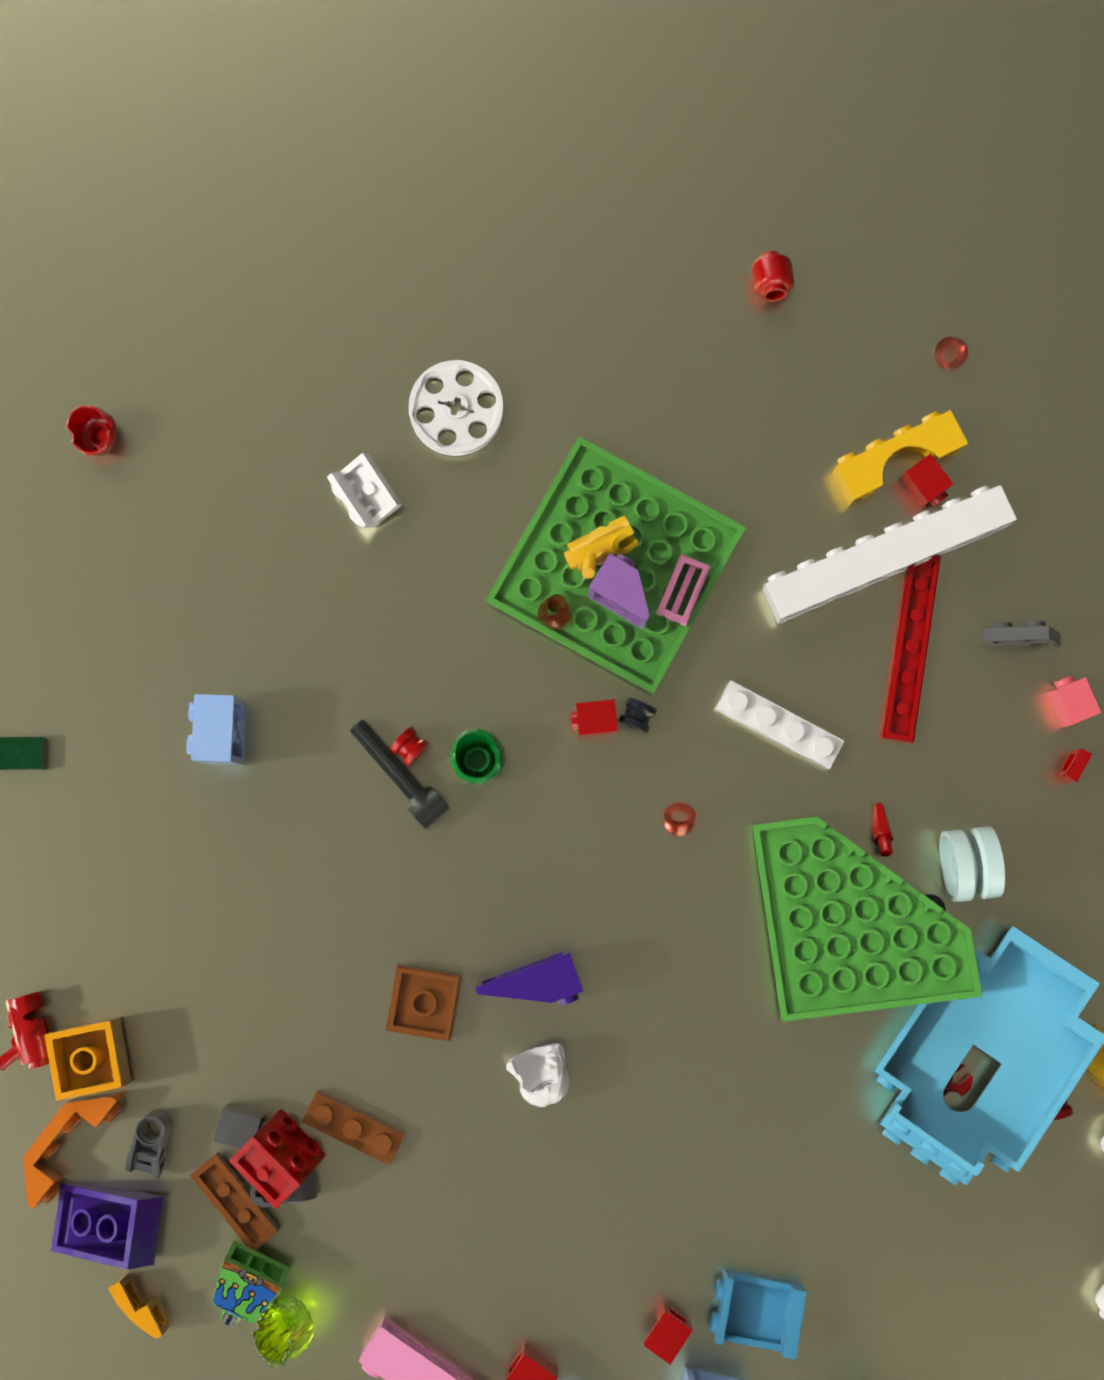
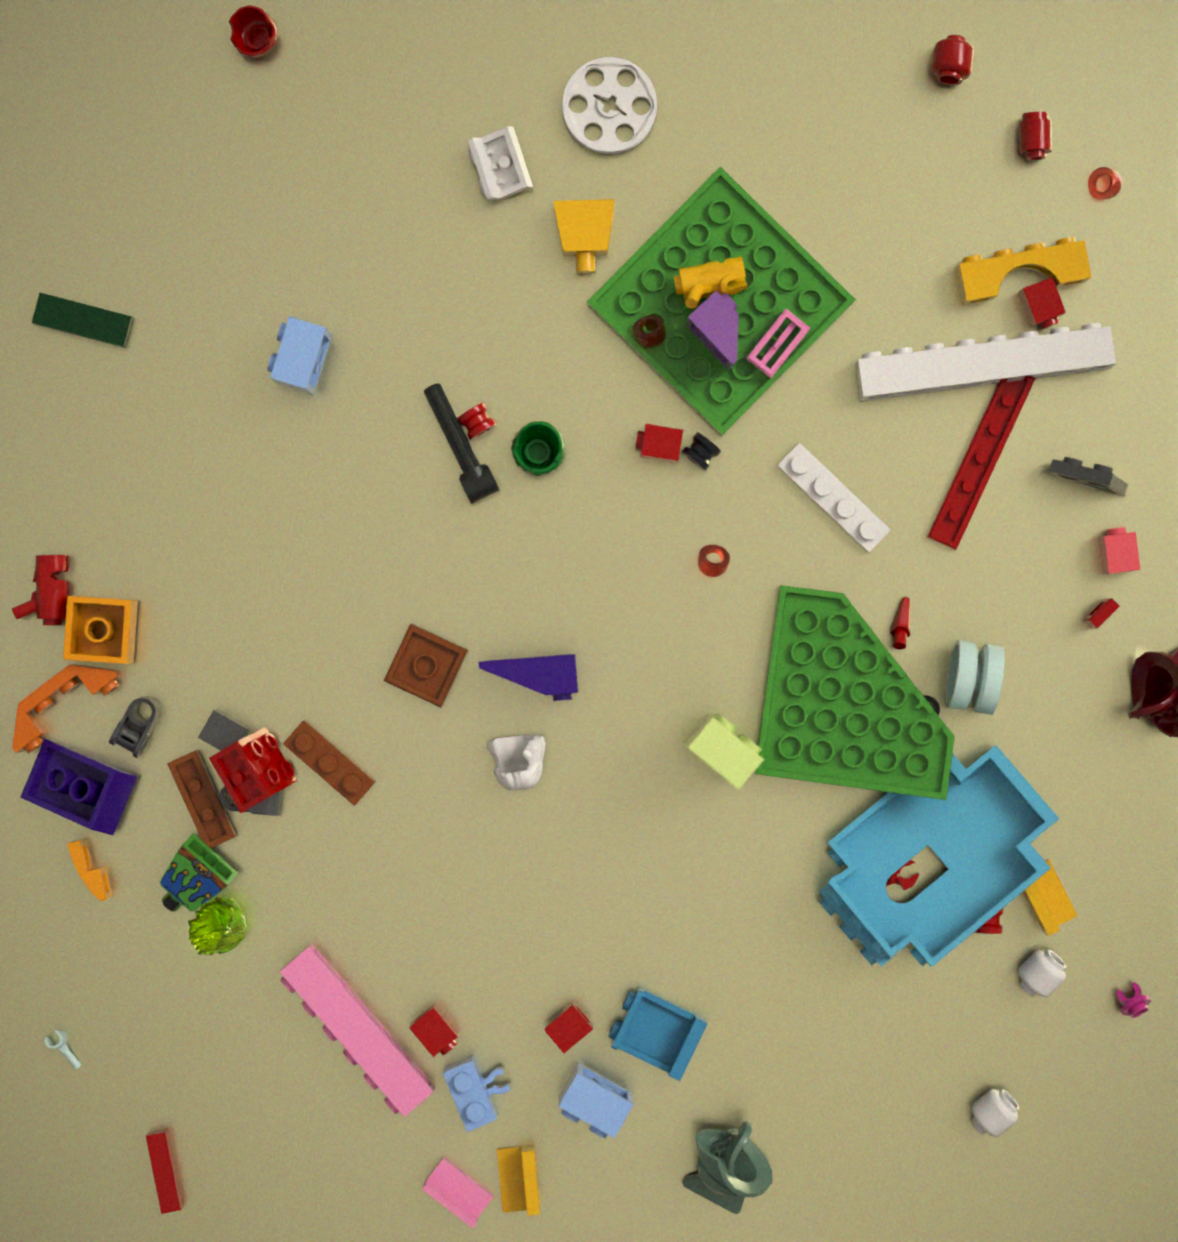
camera: 15 degrees right, 5 degrees up
none -> yellow torso [554,199,614,274]
none -> yellowish green brick [683,713,764,790]
none -> red brick [1019,112,1052,160]

